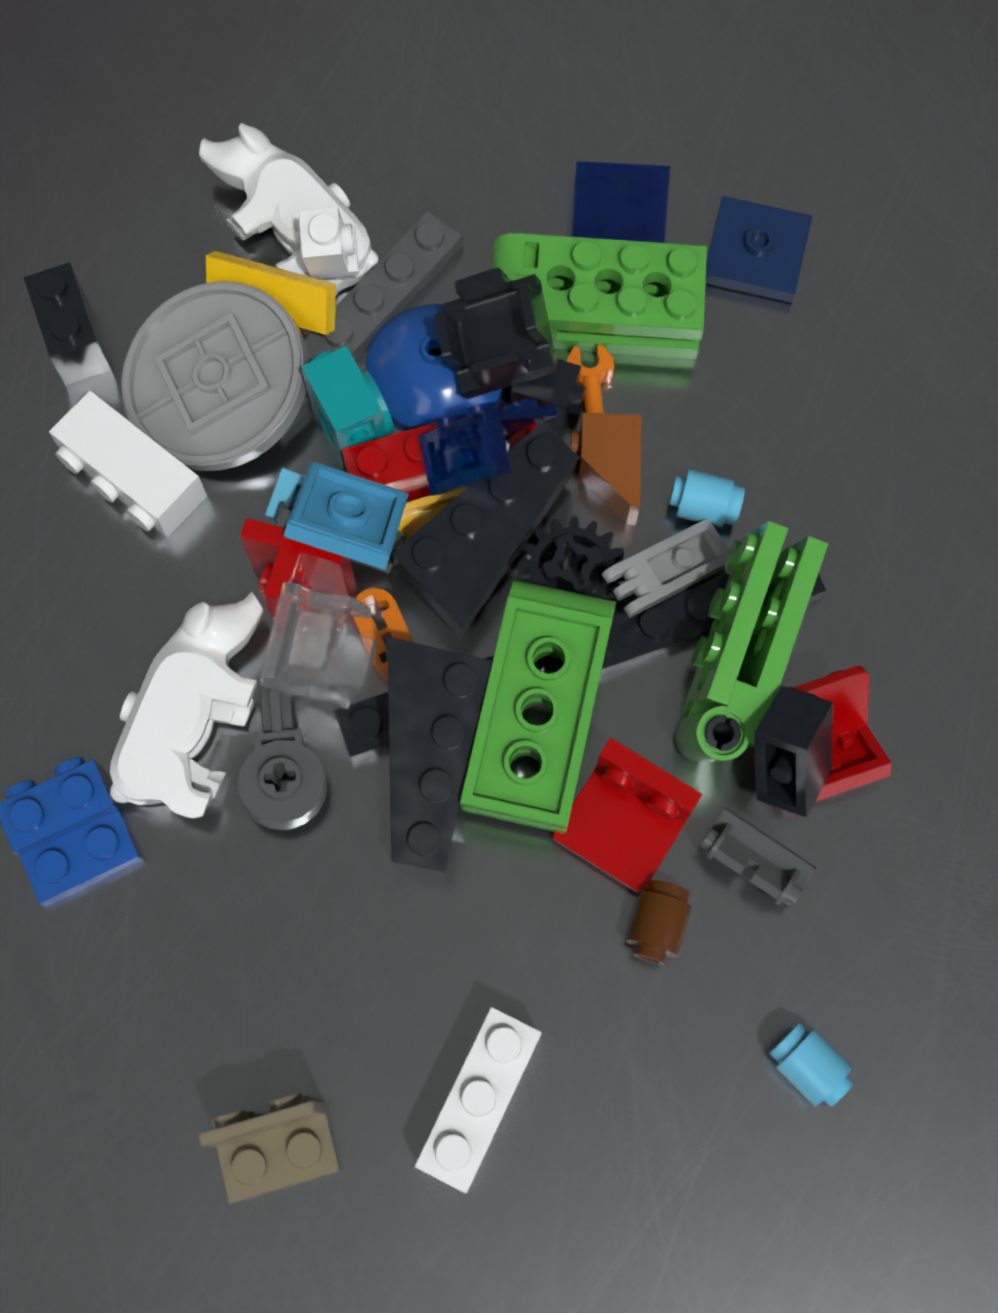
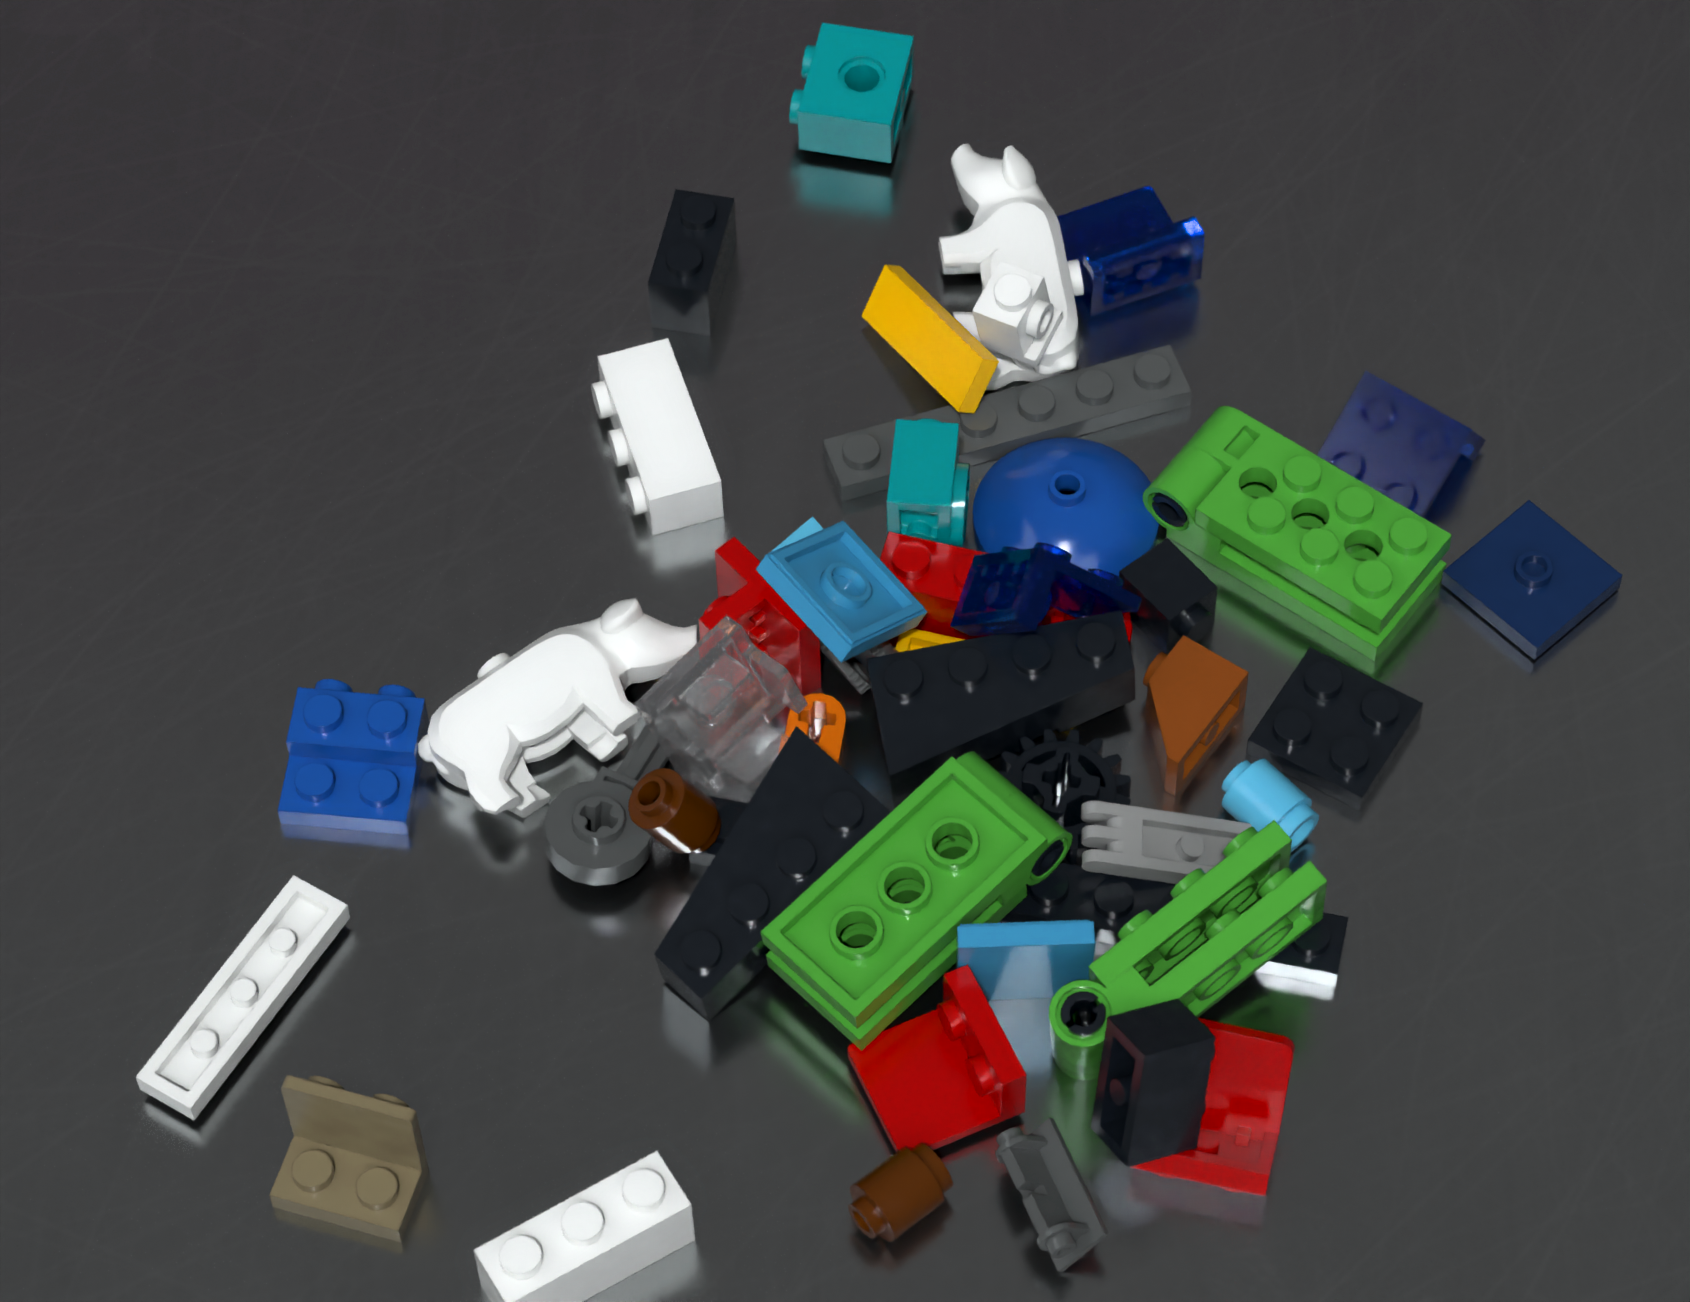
camera: 35 degrees right, 15 degrees down
light grey plate [121,282,309,471] -> none
black panel [435,268,559,399] -> none
orange bar [567,344,614,413] -> none
none -> white plate [136,875,350,1120]
none -> reddish brown brick [628,768,721,854]
none -> teal brick [789,22,914,163]
none -> dark azure tile [956,920,1095,1000]
none -> clear blue bracket [1057,186,1205,316]
none -> black plate [1246,647,1423,811]

